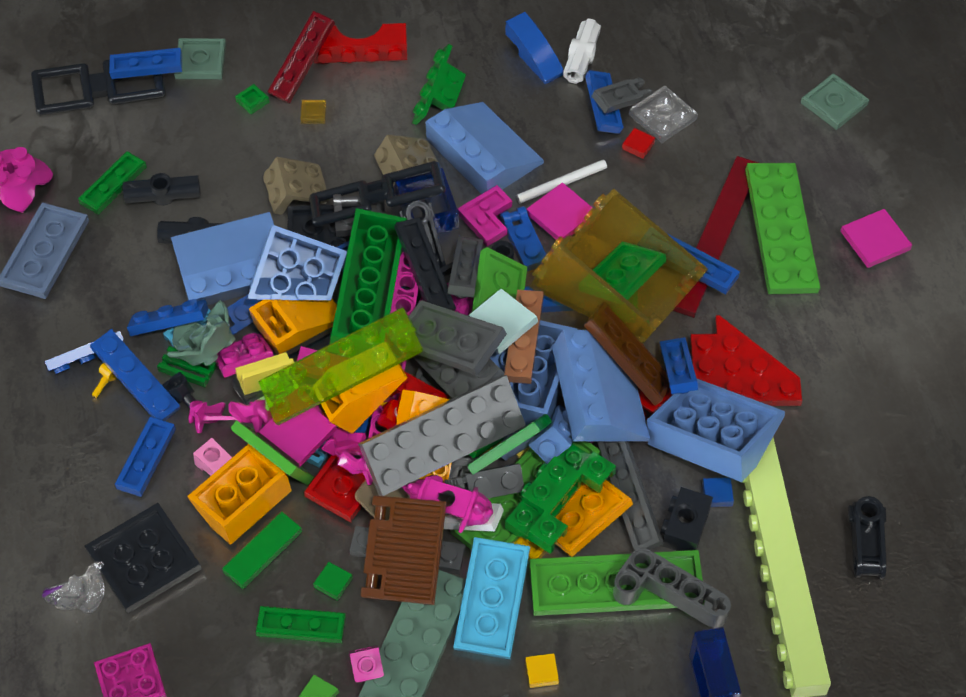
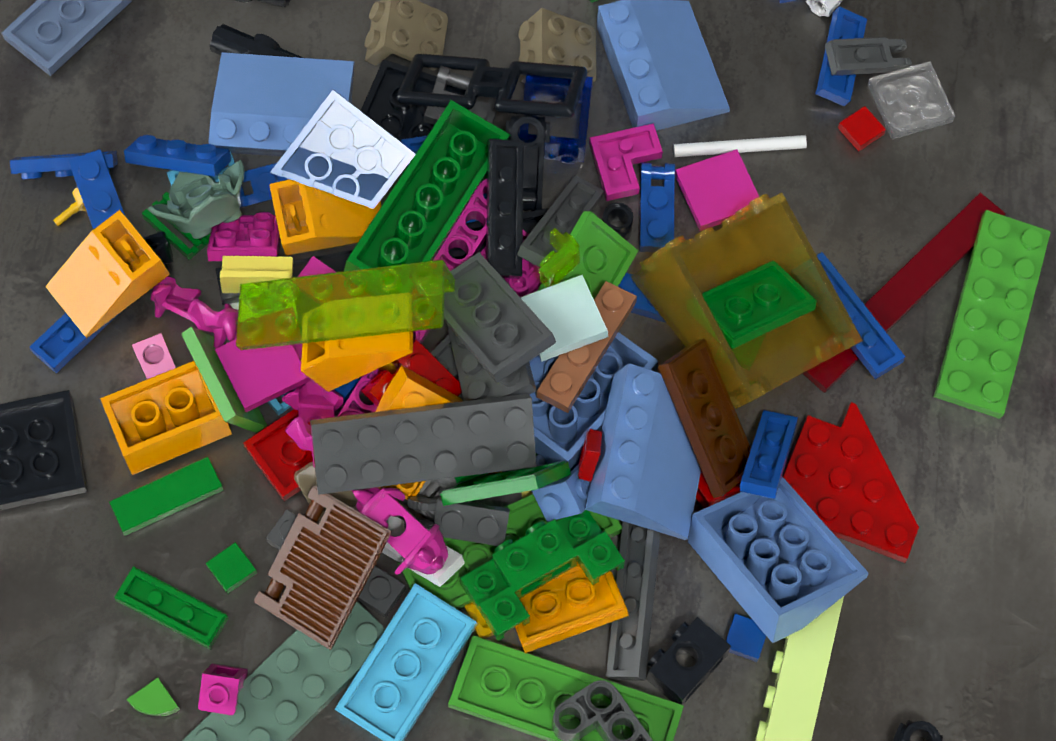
camera: 20 degrees right, 10 degrees up
none -> light orange slope [45,210,170,338]
none -> clear neon green bracket [539,228,580,287]
none -> red tile [578,429,602,481]

